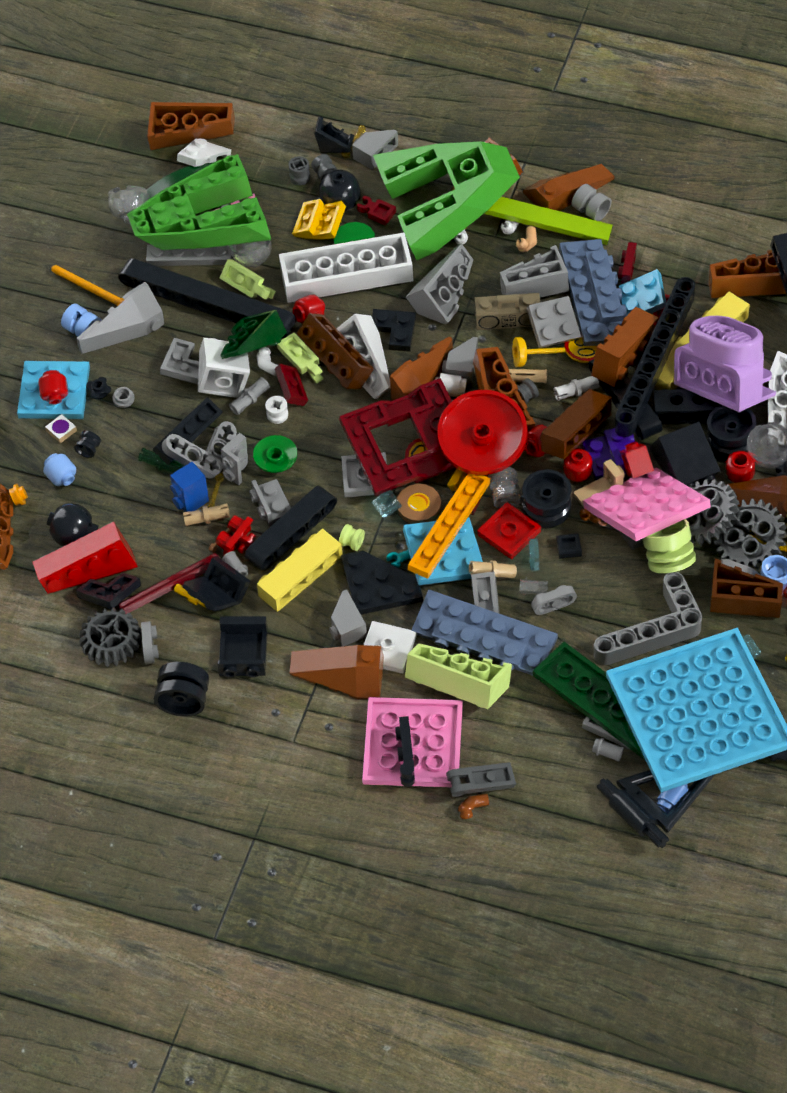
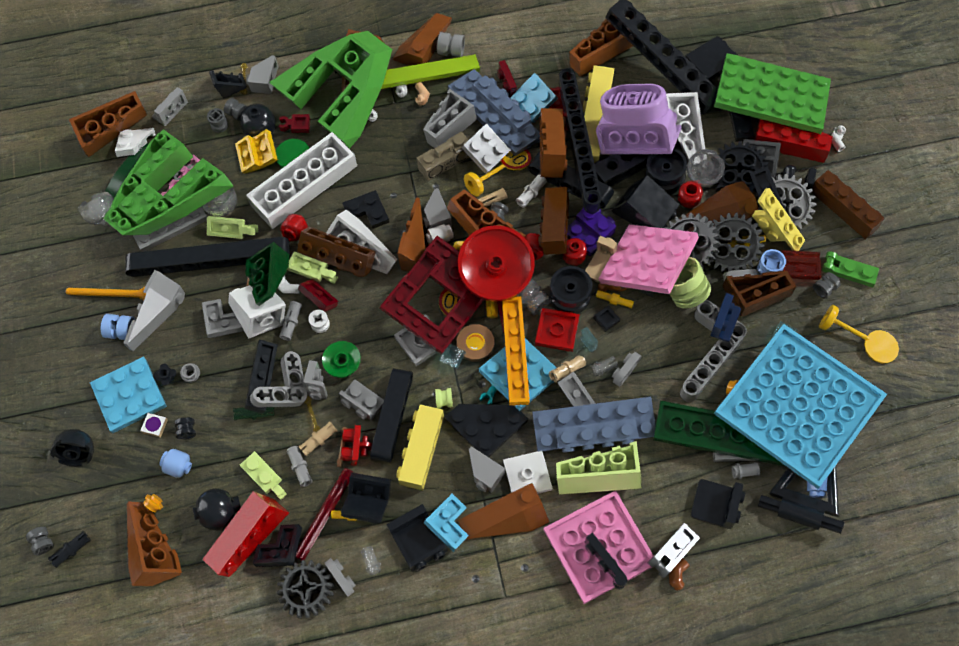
camera: 30 degrees left, 10 degrees up
red head [38,370,68,404] -> none
black wheel [153,661,209,717] -> none
blue brick [170,462,209,512] -> none
light grey pin [222,551,248,577] -> none
light grey wedge [406,243,473,324] -> none
brick [620,442,654,479] -> none
none -> light grey bracket [152,87,188,126]
none -> yellowish green plate [240,451,287,499]
none -> light grey pin [286,446,313,487]
none -> clear pin [360,546,382,575]
none -> medium azure plate [424,494,469,552]
none -> yellow bar [596,290,634,308]
none -> black bracket [691,479,746,529]
none -> dark blue bracket [710,293,741,342]

